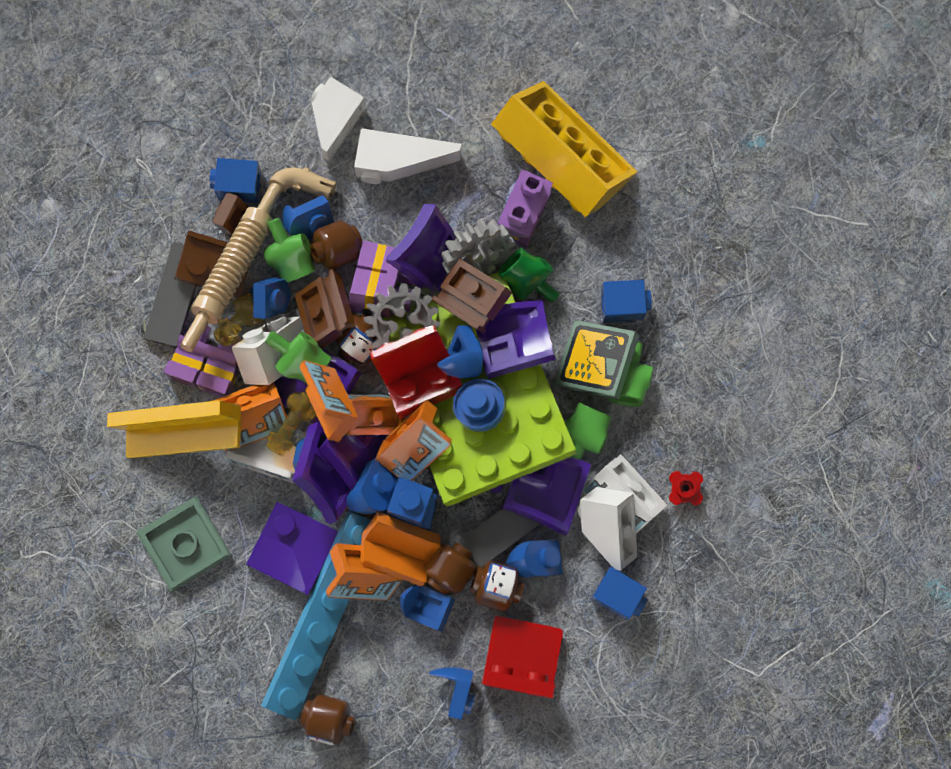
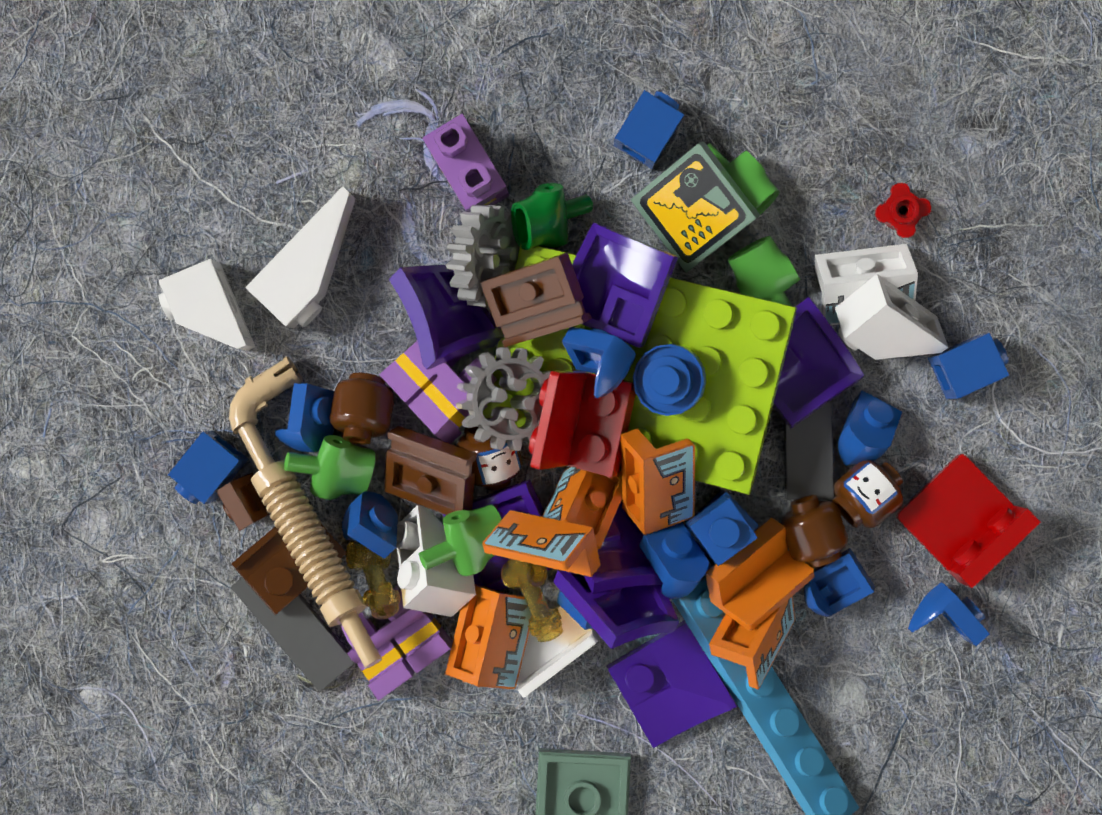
camera: 55 degrees left, 10 degrees up
yellow panel [107,400,241,458] -> none
reddish brown head [300,694,356,746] -> none
yellow slope [491,81,638,217] -> none

